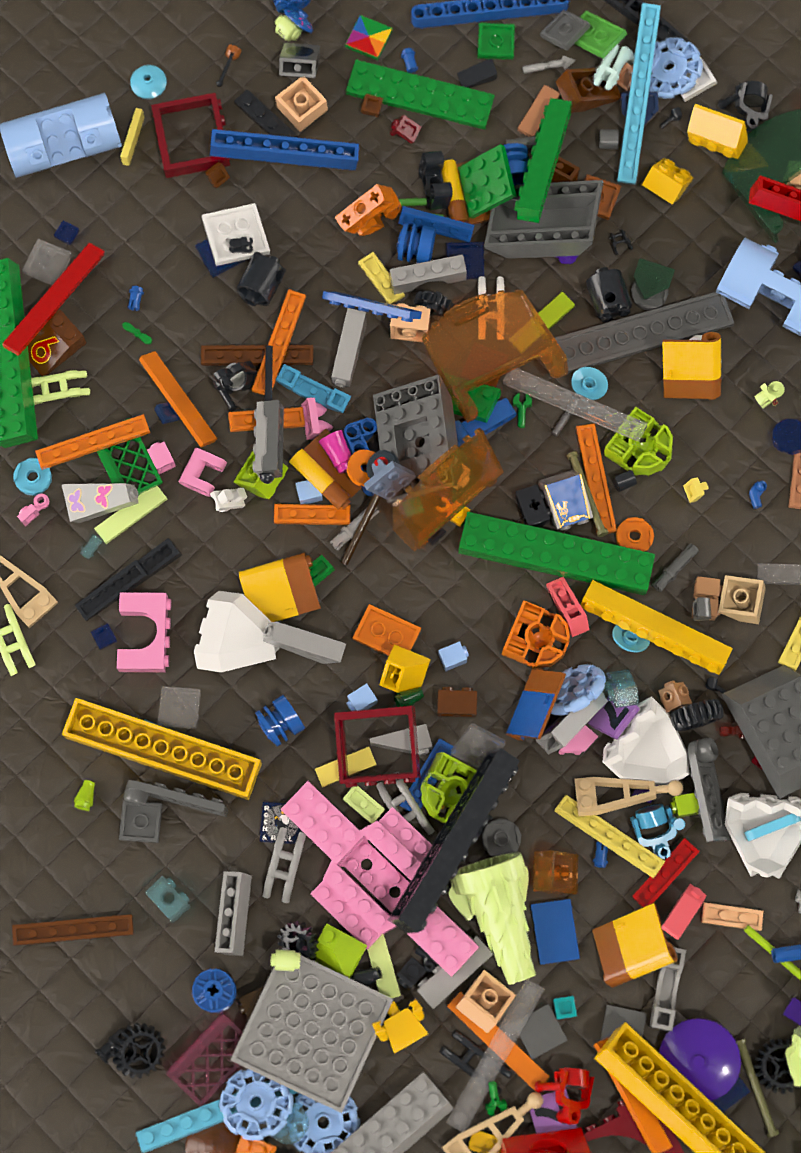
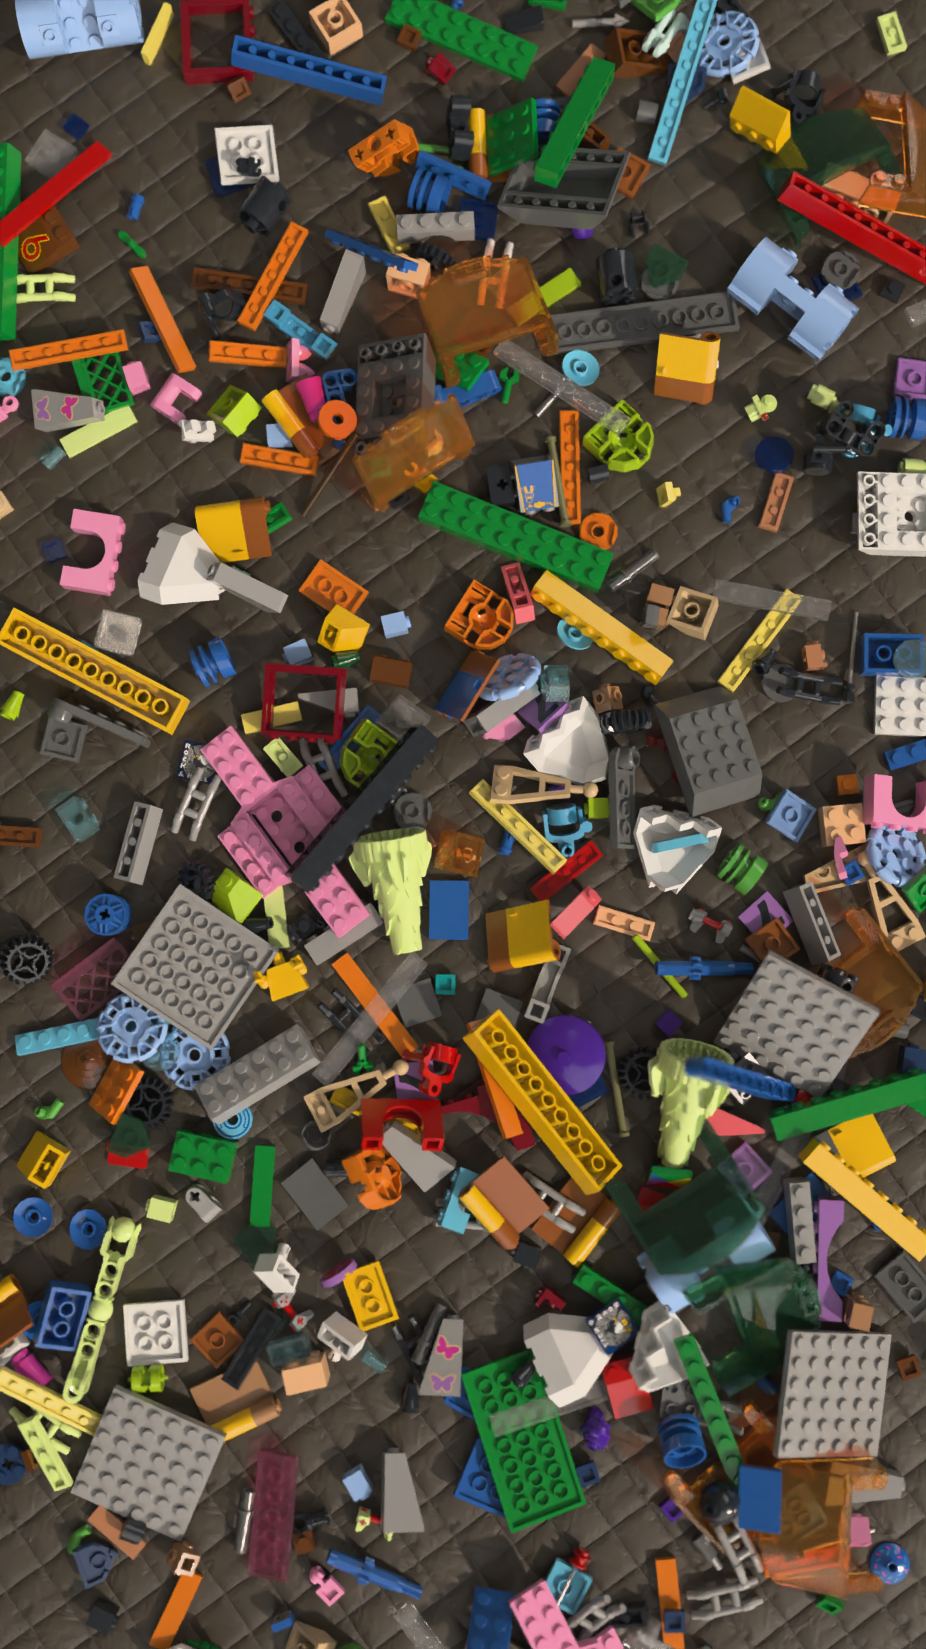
camera: 10 degrees right, 10 degrees up
black slope [75,538,182,621] -> none
piece [253,345,284,484] -> none
yellowish green brick [271,950,300,971] -> none
light grey pin [330,508,379,550] -> none
sand blue plate [364,450,416,500] -> none
light nougat brick [456,970,516,1033] -> none
yellow slope [642,158,694,204] -> none

